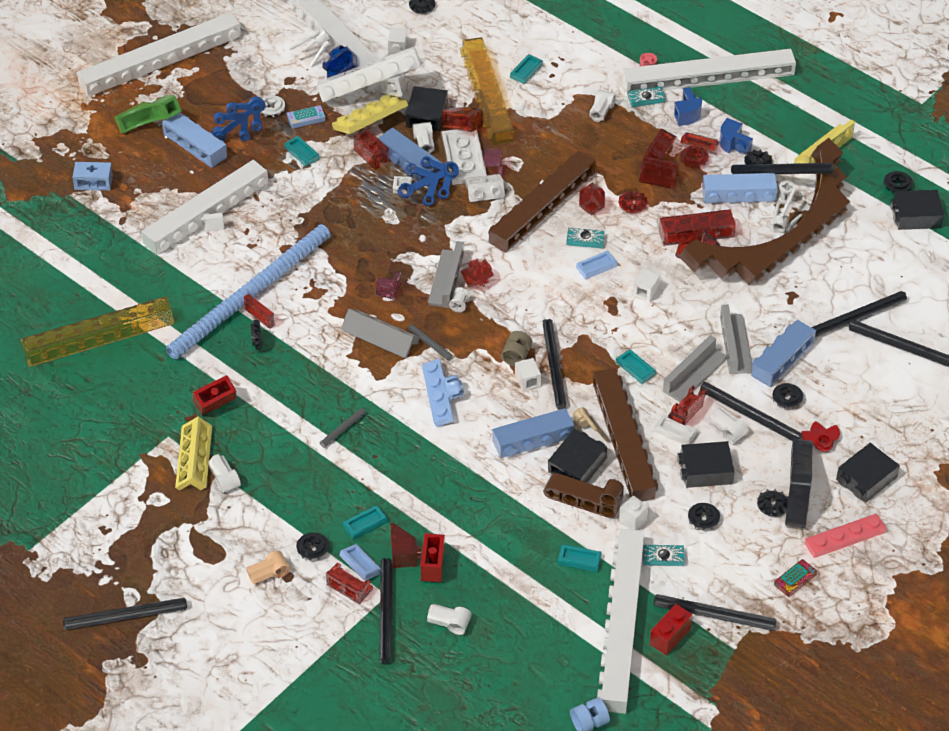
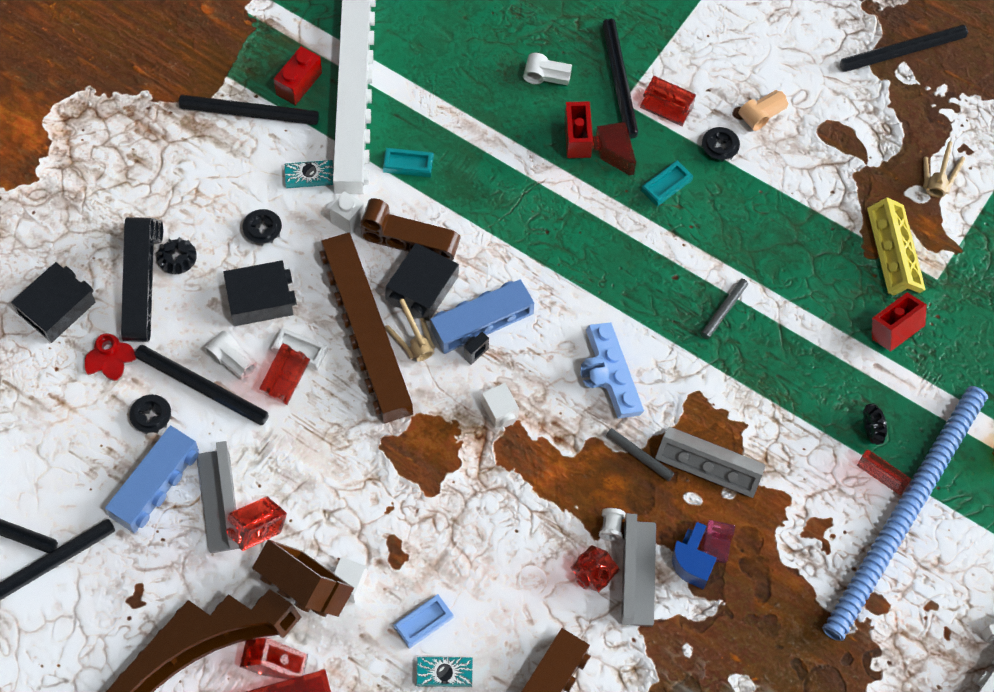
camera: 170 degrees right, 15 degrees up
white piece [208,454,241,493] -> none
light blue tile [339,544,381,581] -> none
dark tan wheel [501,331,533,367] -> none
black axle [542,319,566,409] -> none
teal tile [616,349,656,384] -> none
light grey panel [663,335,727,402] -> none
tile [774,559,817,597] -> none
coral plate [805,513,886,558] -> none
none -> clear red hinge [226,496,287,551]
none -> reddish brown piece [252,539,354,617]
none -> black plate [464,332,489,365]
none -> blue brick [672,522,717,590]
none -> tan plant [923,141,965,198]

